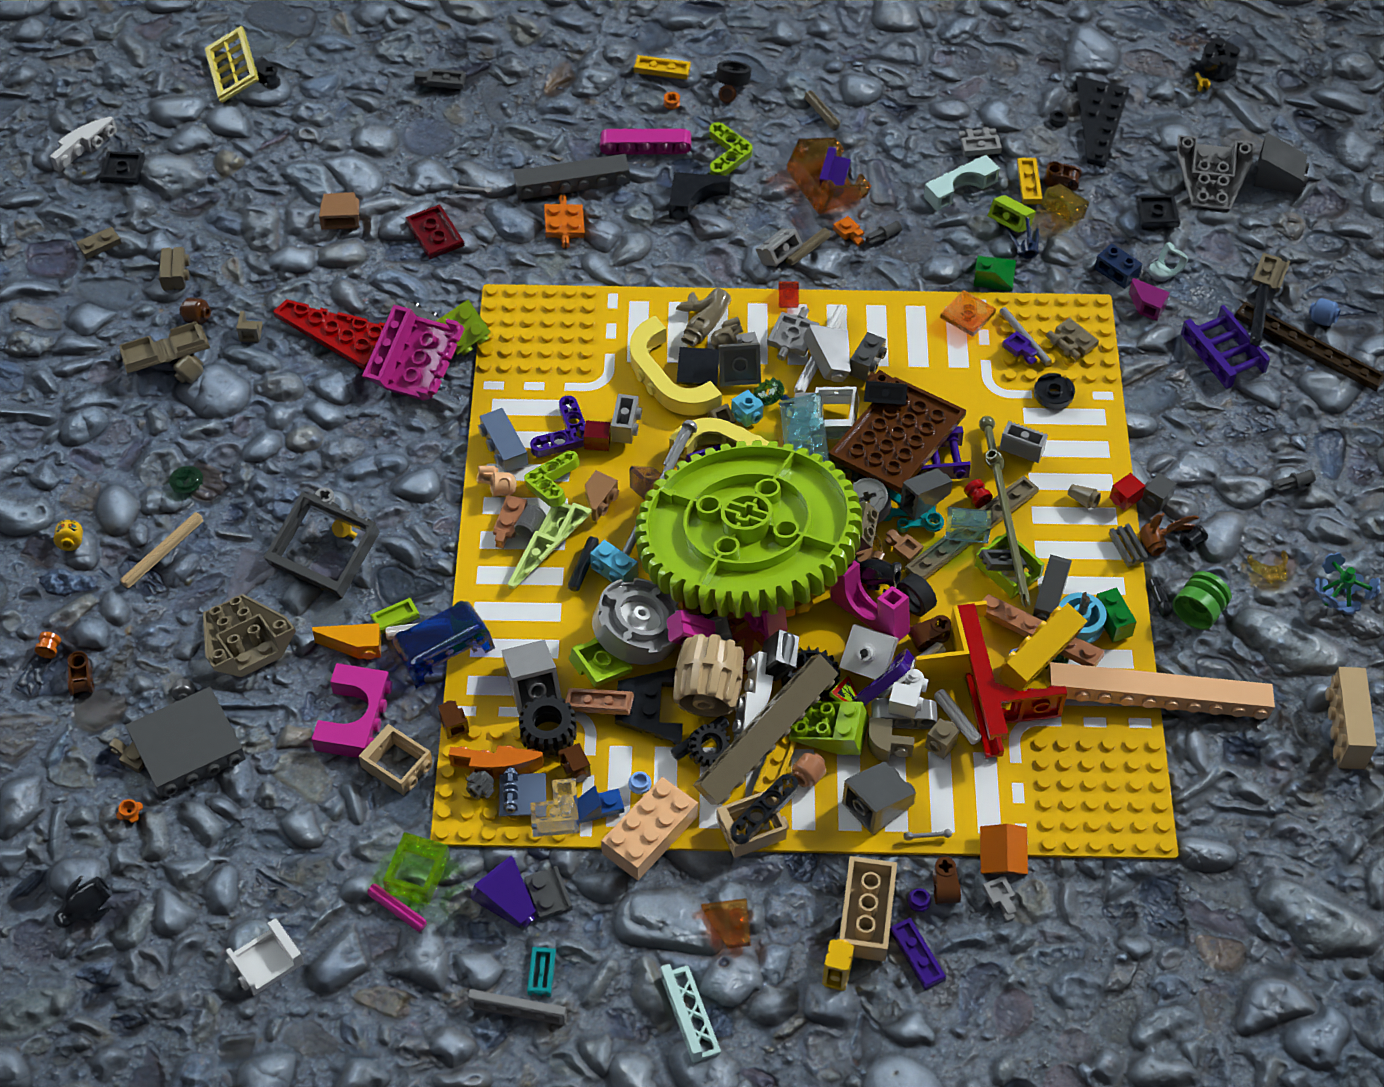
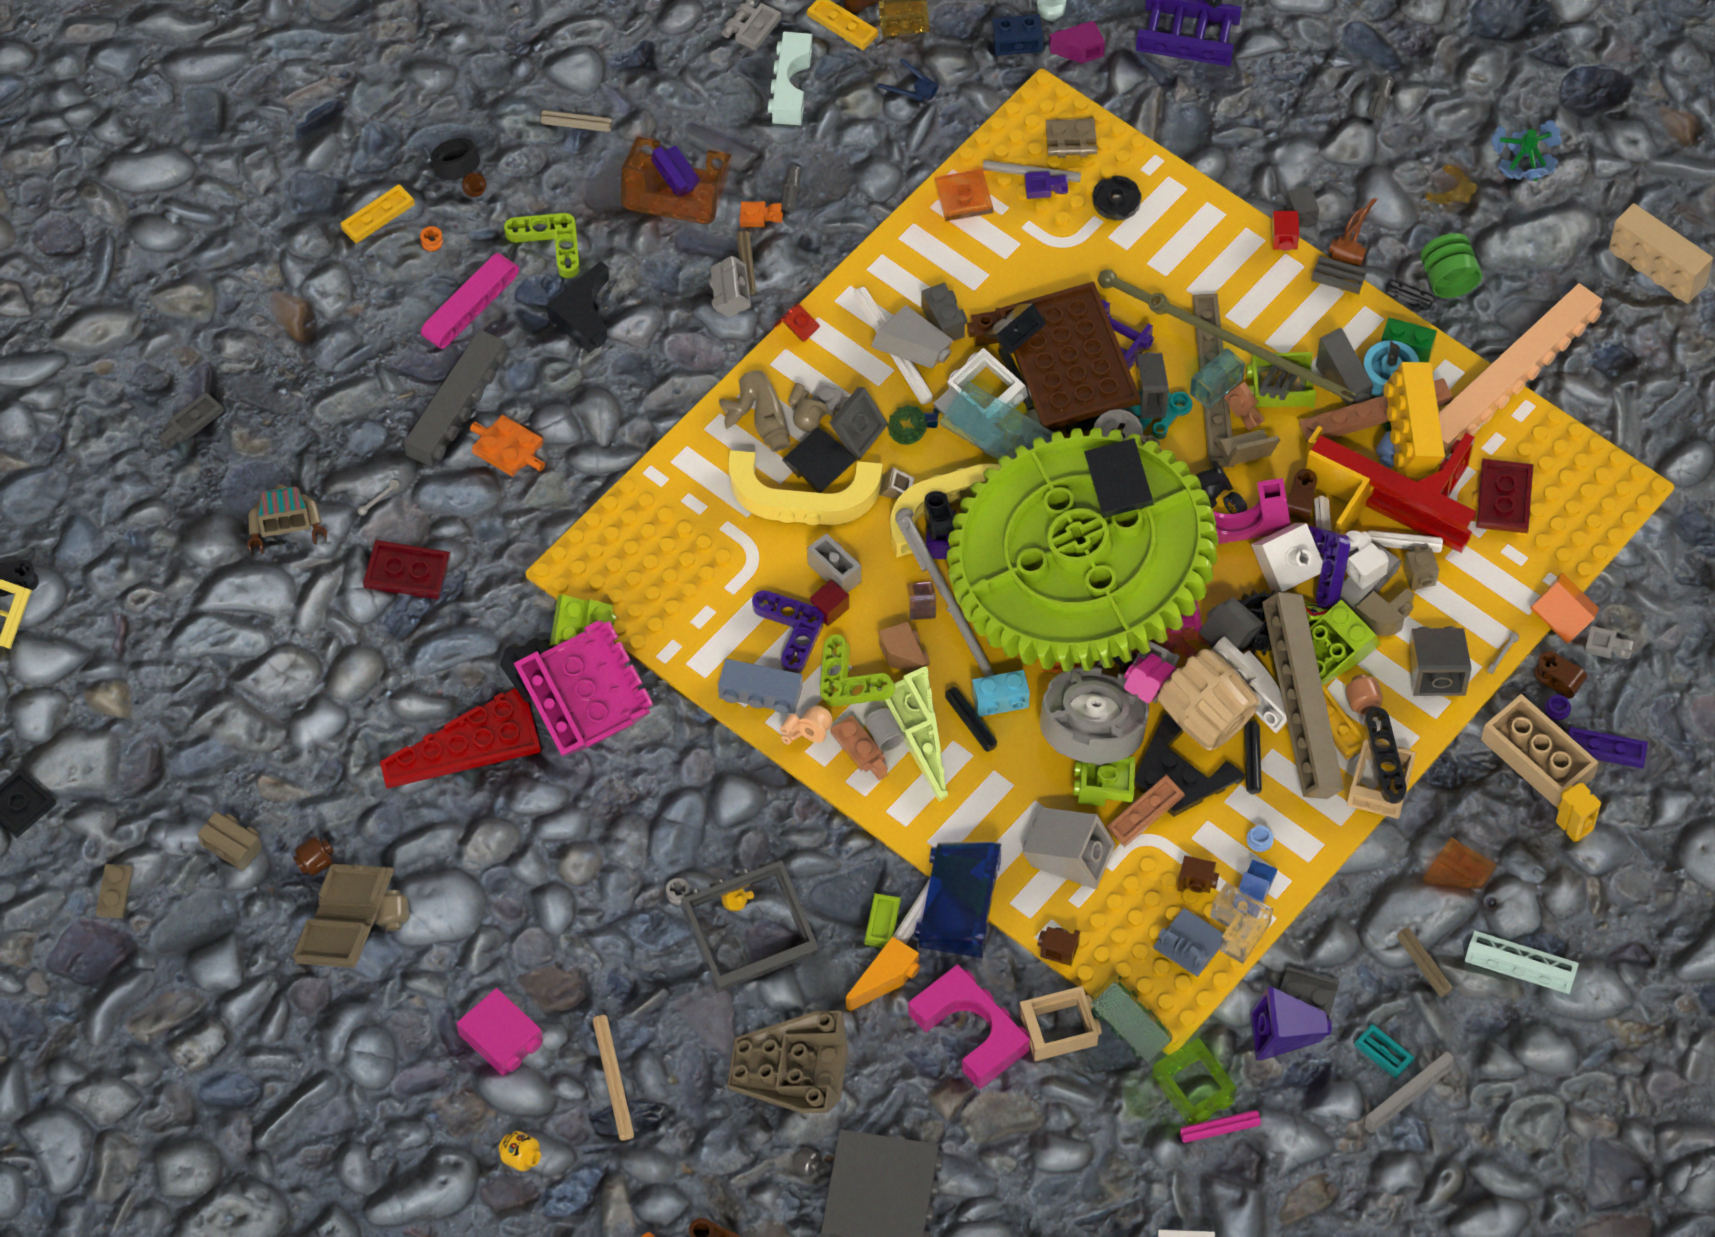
camera: 50 degrees left, 5 degrees up
clear green gear [169,466,204,495] -> none
dark tan panel [236,311,263,342] -> none
medium nougat torso [319,192,360,230] -> none
orange slope [448,745,544,779] -> none
dark grey gear [466,771,494,800] -> none
black tyre [519,695,577,758] -> none
light nougat brick [601,777,698,880] -> none
black tyre [687,723,731,767] -> none
medium azure brick [731,390,764,428] -> none
light grey plate [767,307,819,361] -> none
medium nougat plate [885,528,924,564] -> none
black tyre [896,573,937,617] -> none
red wheel [964,479,993,509] -> none
green slope [973,255,1016,291] -> none
lime brick [987,195,1036,233] -> none
light grey brick [999,421,1048,463] -> none
dark tan cone [1068,484,1101,509] -> none
black bush [1179,525,1208,552] -> none
none -> dark tan torso [247,484,327,555]
none -> dark pink brick [456,988,543,1076]
none -> black piece [924,491,955,540]
none -> black tile [1084,438,1154,518]
none -> clear green wedge [1091,971,1173,1063]
none -> dark tan panel [1217,430,1280,466]
none -> nougat plate [1224,382,1265,431]
none -> dark tan axle [1397,927,1452,997]
none -> dark red tile [1476,458,1533,534]

